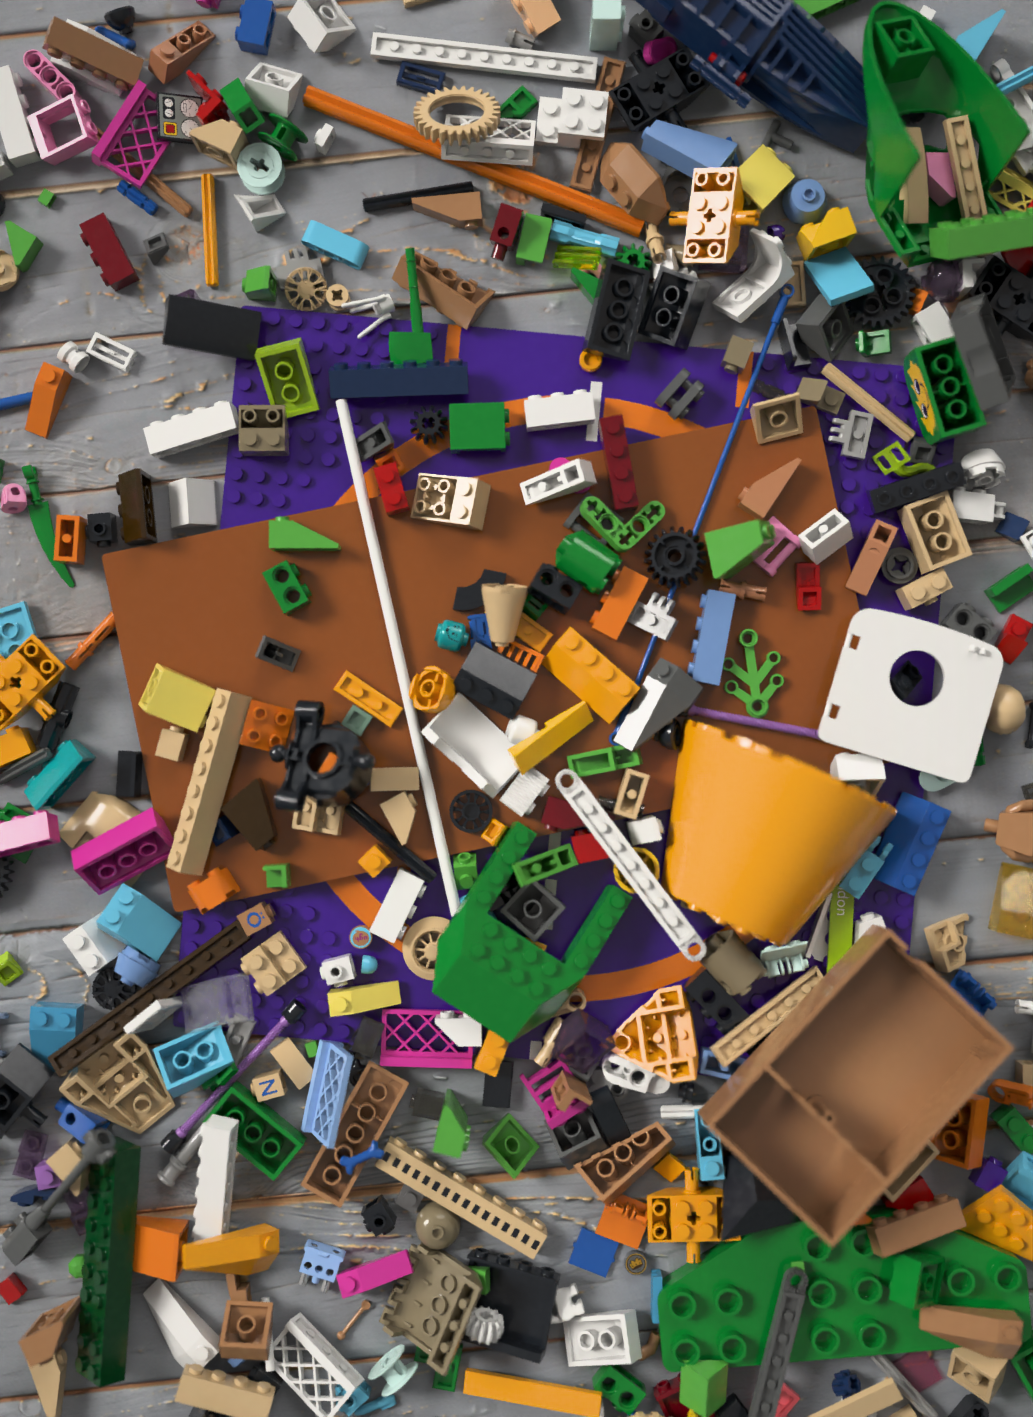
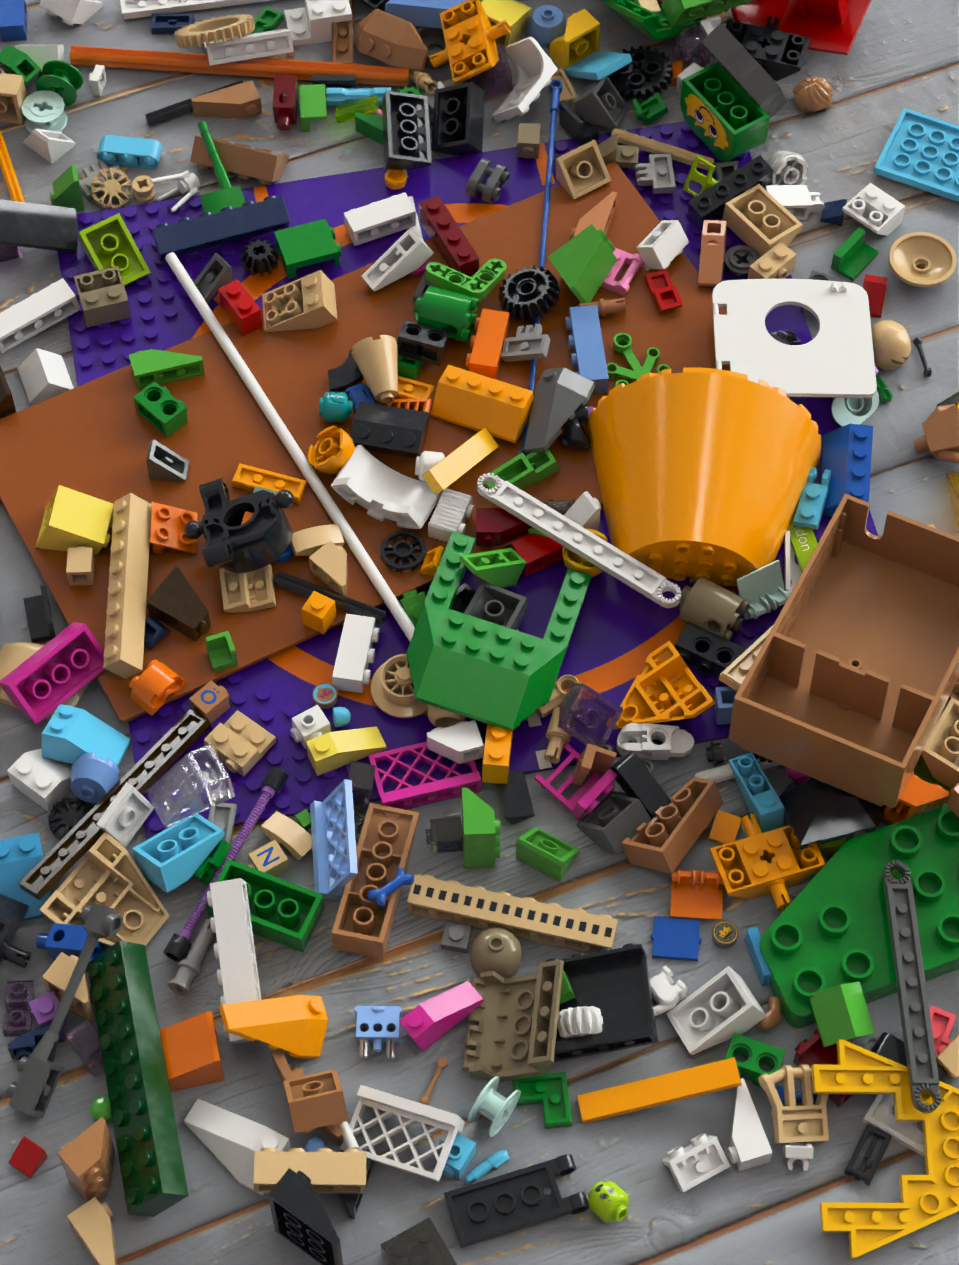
camera: 15 degrees left, 30 degrees down
black brick [361,1195,397,1237] -> none
tan slope [614,768,650,820] -> none

